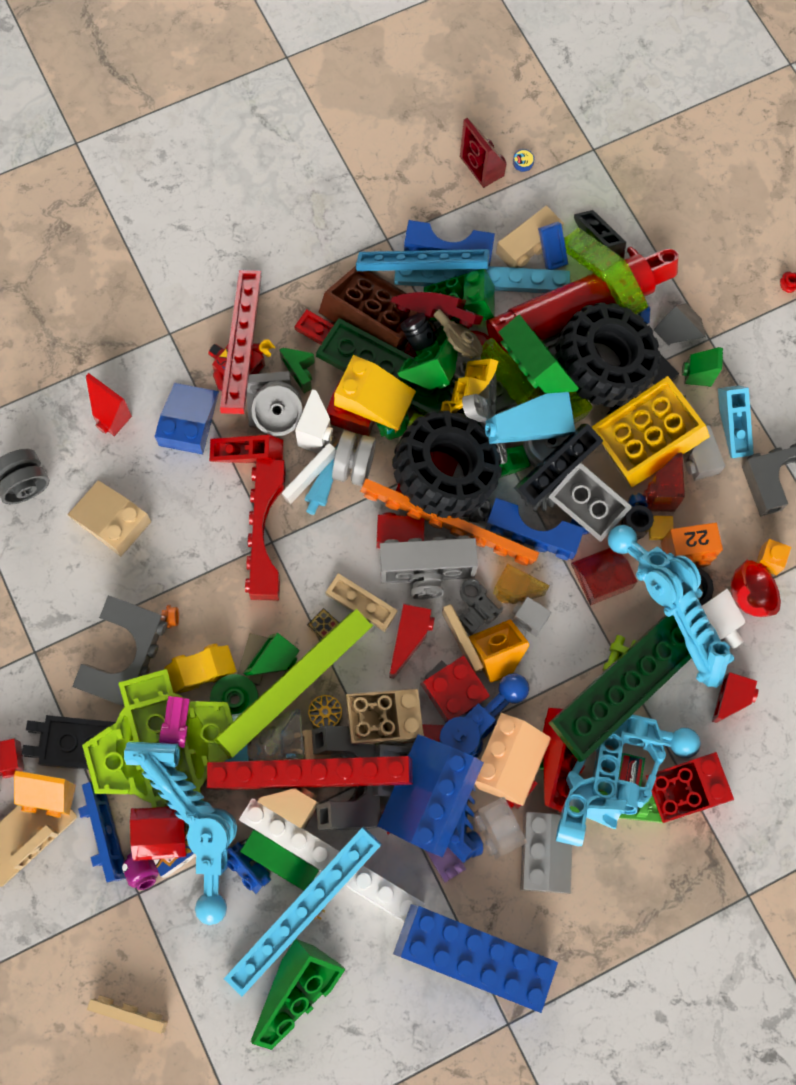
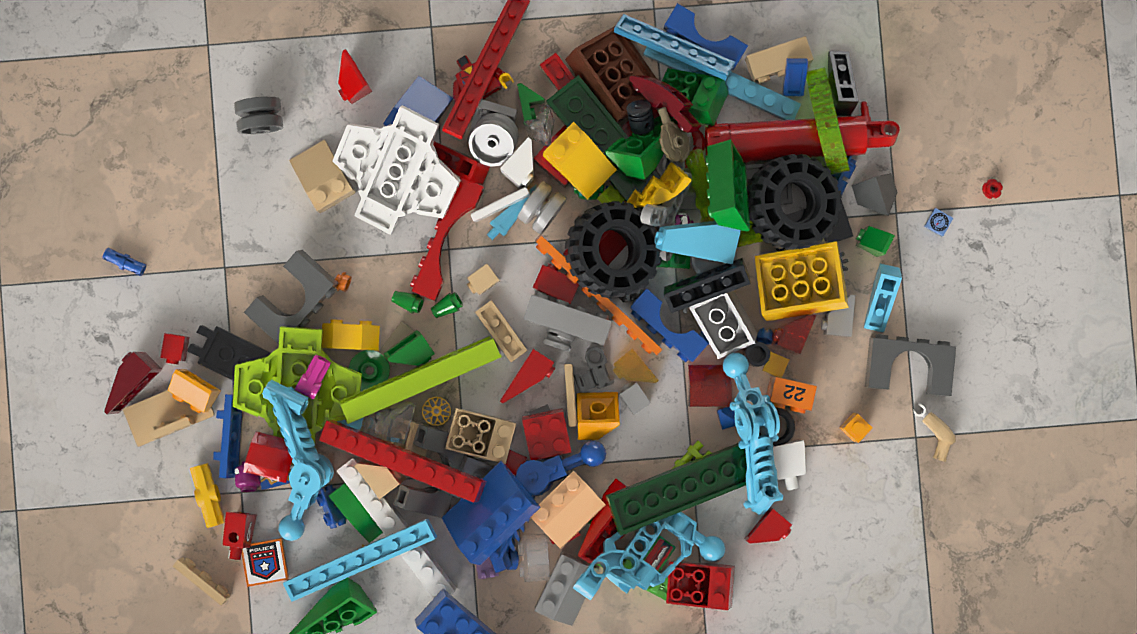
camera: 25 degrees right, 15 degrees up
tile [307,608,339,639] -> none
red cylinder [731,559,781,617] -> none
none -> yellow piece [190,463,225,528]
none -> red torso [222,512,257,560]
none -> tile [242,538,289,587]
none -> white plate [333,105,461,235]
none -> green cone [391,291,424,314]
none -> green cone [431,292,463,318]
none -> tan brick [467,264,500,295]
none -> clear slope [523,104,555,147]
none -> blue slope [717,406,735,430]
none -> medium blue tile [924,208,953,237]

